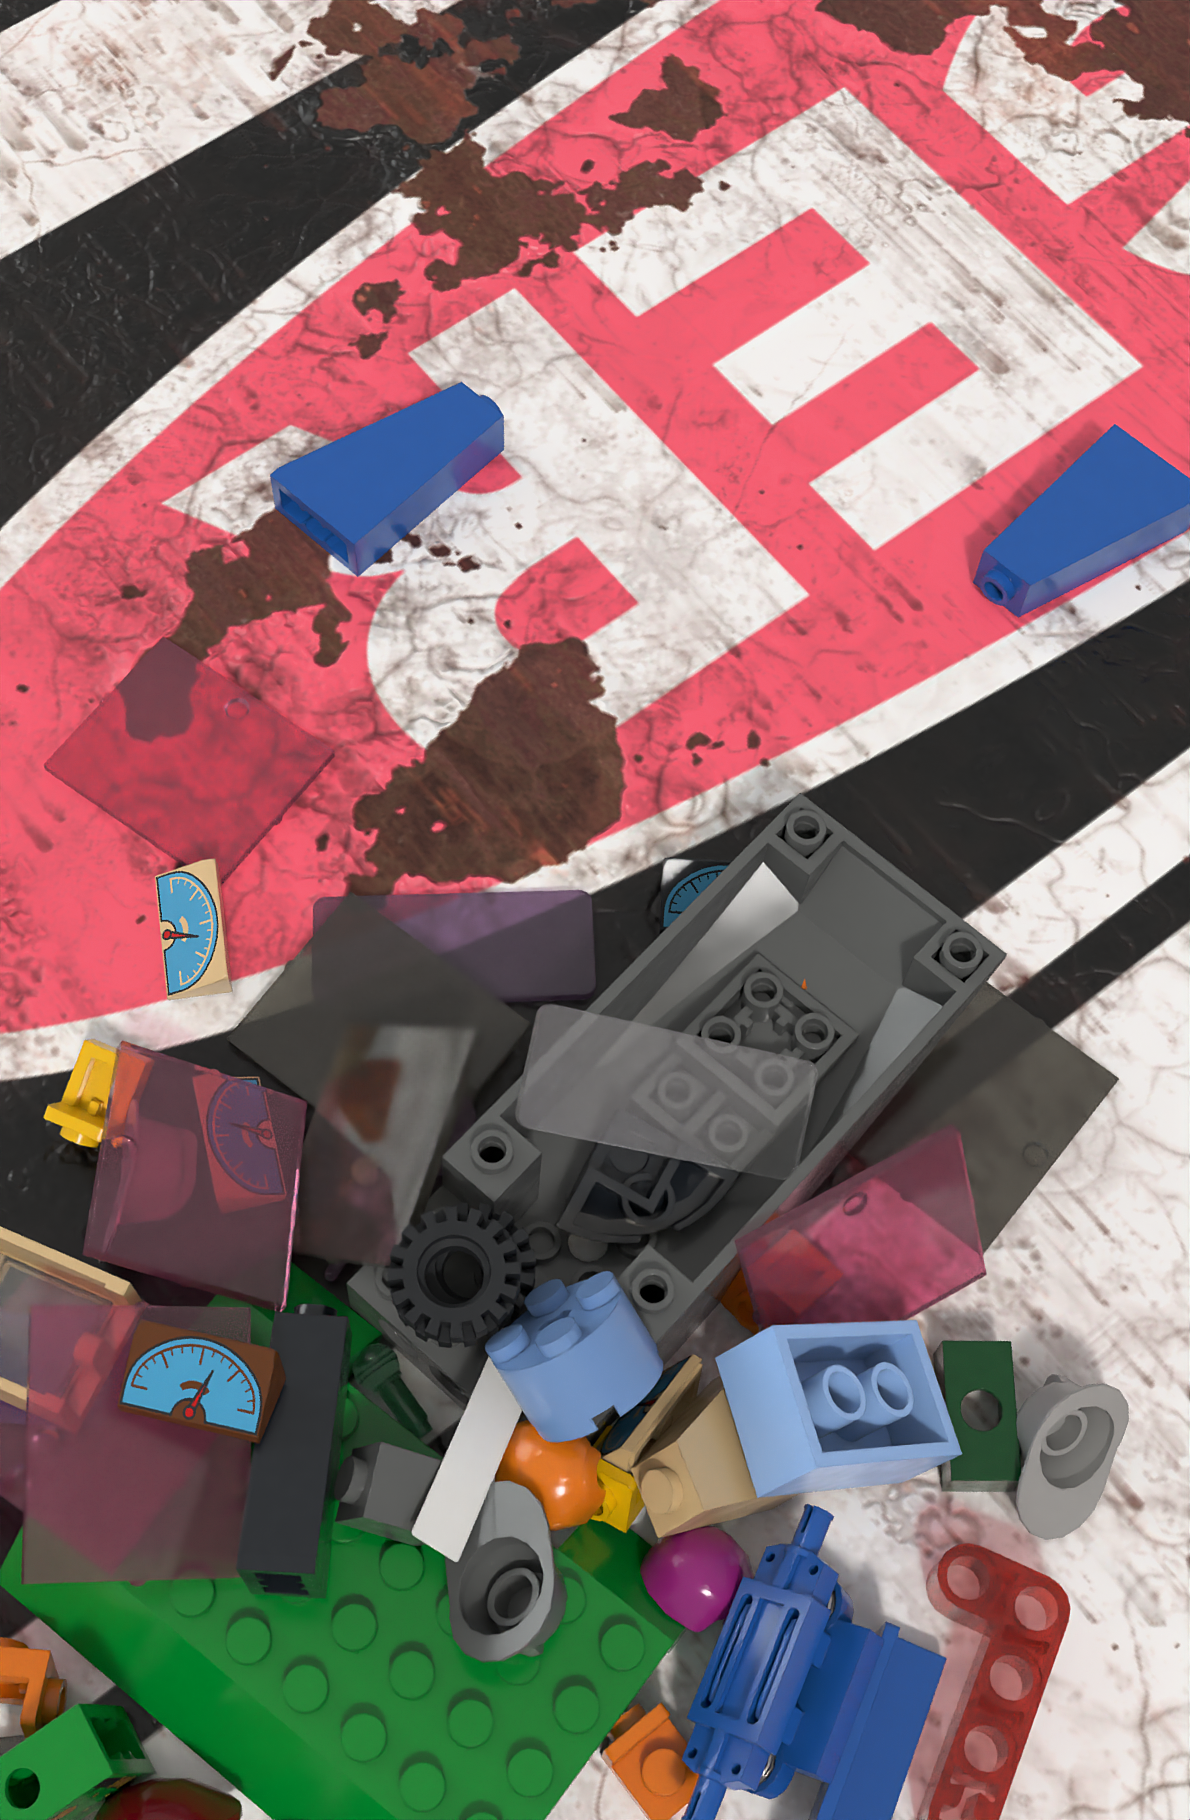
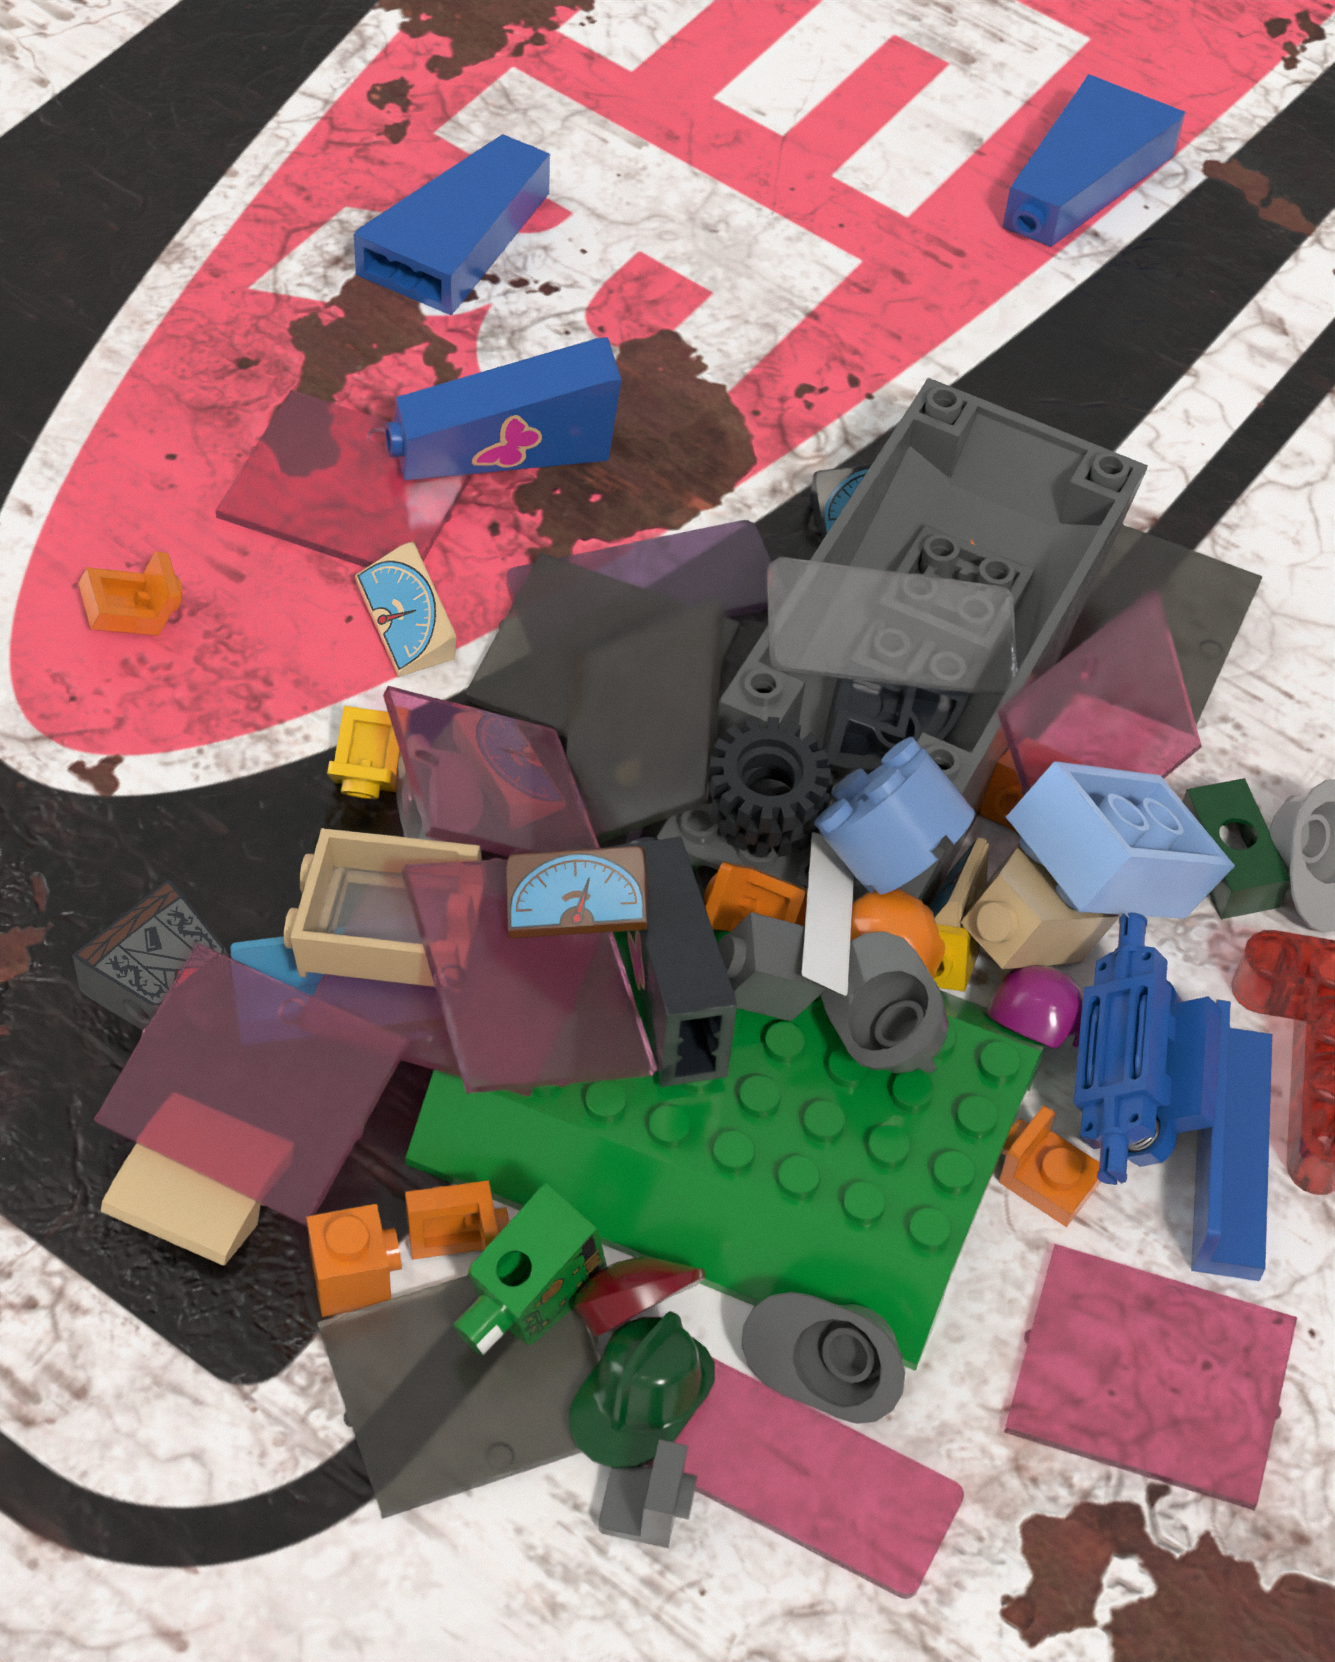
camera: 15 degrees left, 10 degrees down
none -> blue slope [385,337,621,480]
none -> orange bracket [704,862,808,932]

